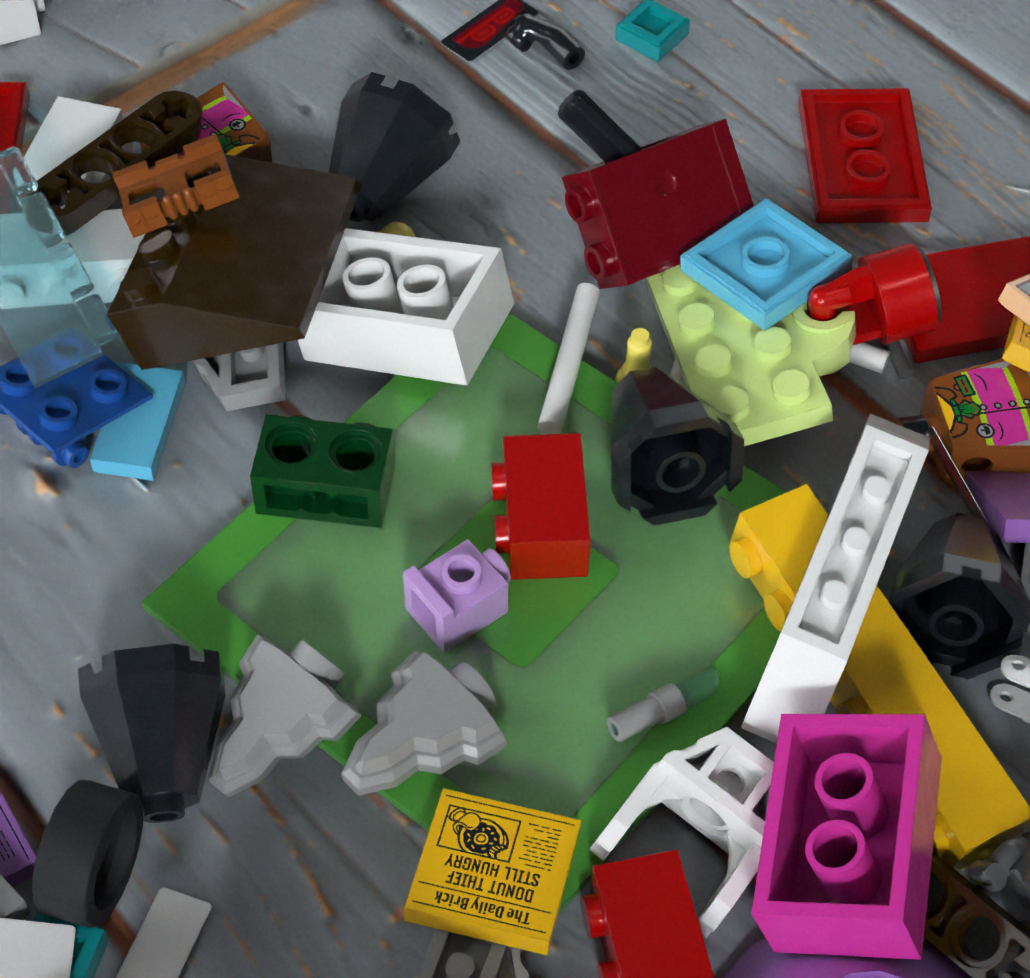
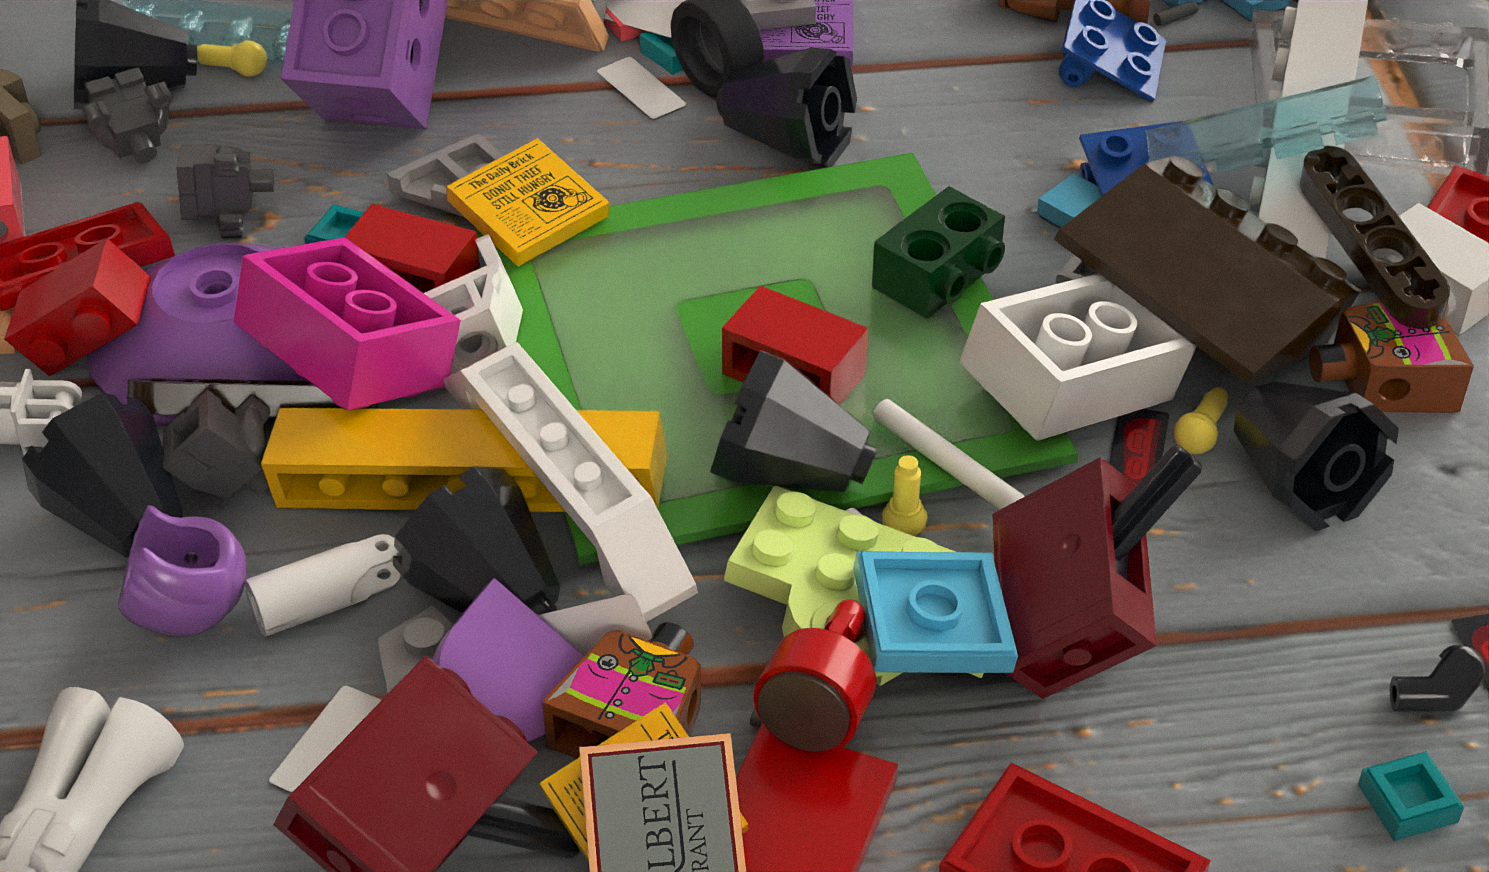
camera: 125 degrees right, 10 degrees down
dark orange piece [112,134,240,238] -> none
light grey rock [208,634,361,797] -> none
light grey rock [342,651,508,796] -> none
lavender brick [403,539,511,653] -> none
light grey piece [607,668,719,743] -> none

